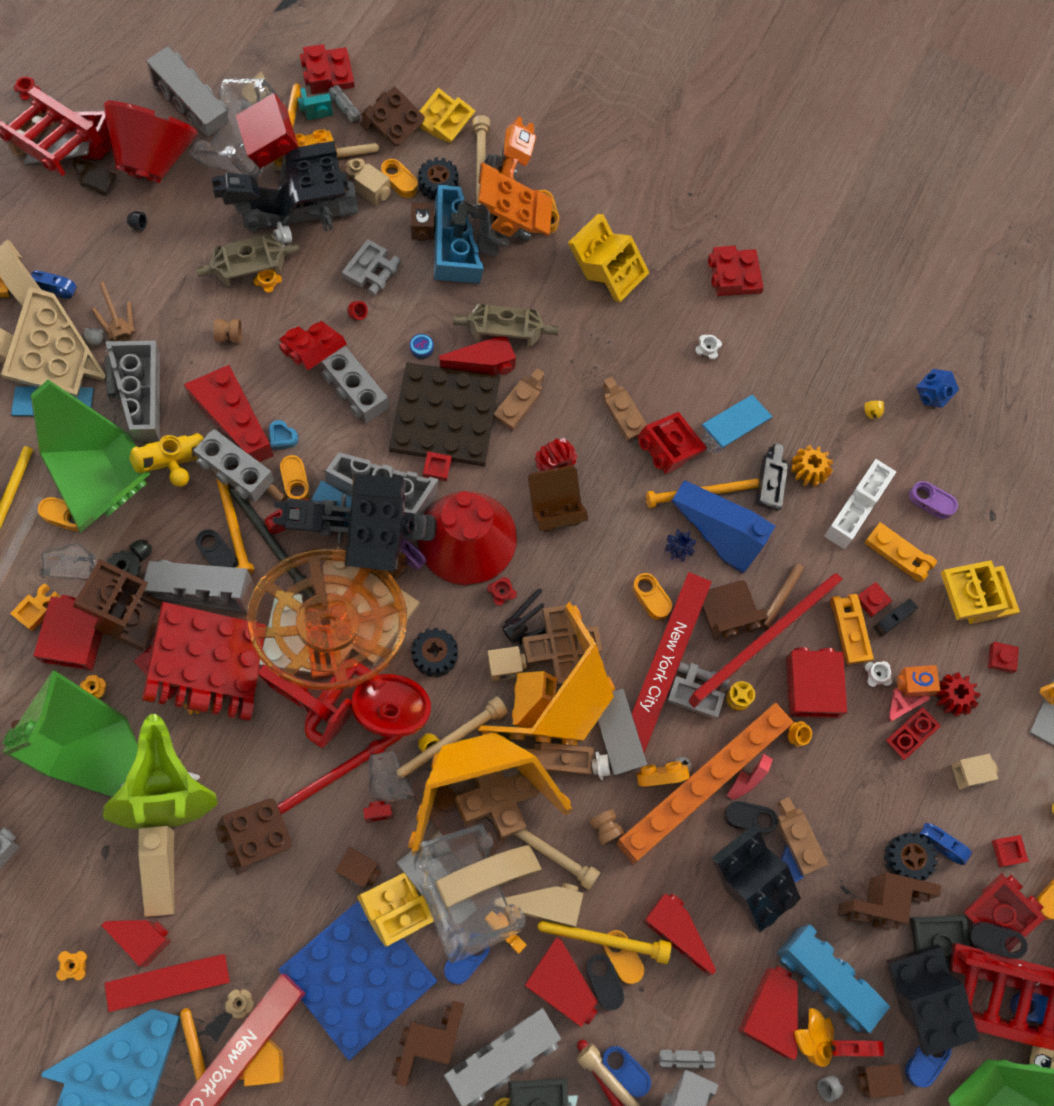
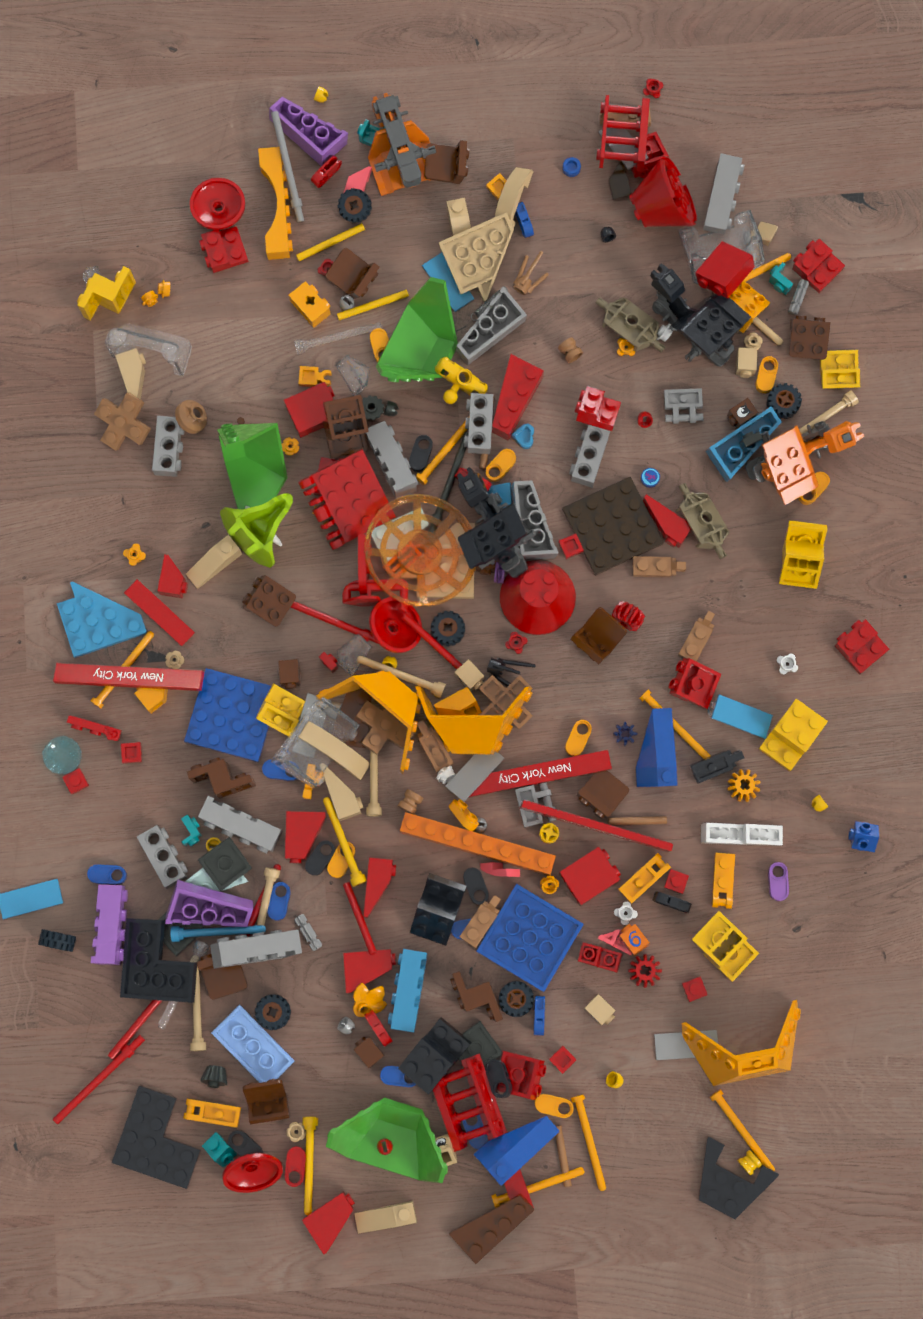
camera: 65 degrees right, 10 degrees up
light grey hinge [84,328,104,346] -> none
none -> red bar [343,882,377,955]
none -> red bar [402,613,462,669]
none -> blue plate [476,884,584,992]
none -> blue tile [562,157,581,177]
none -> yellow bracket [759,699,828,772]

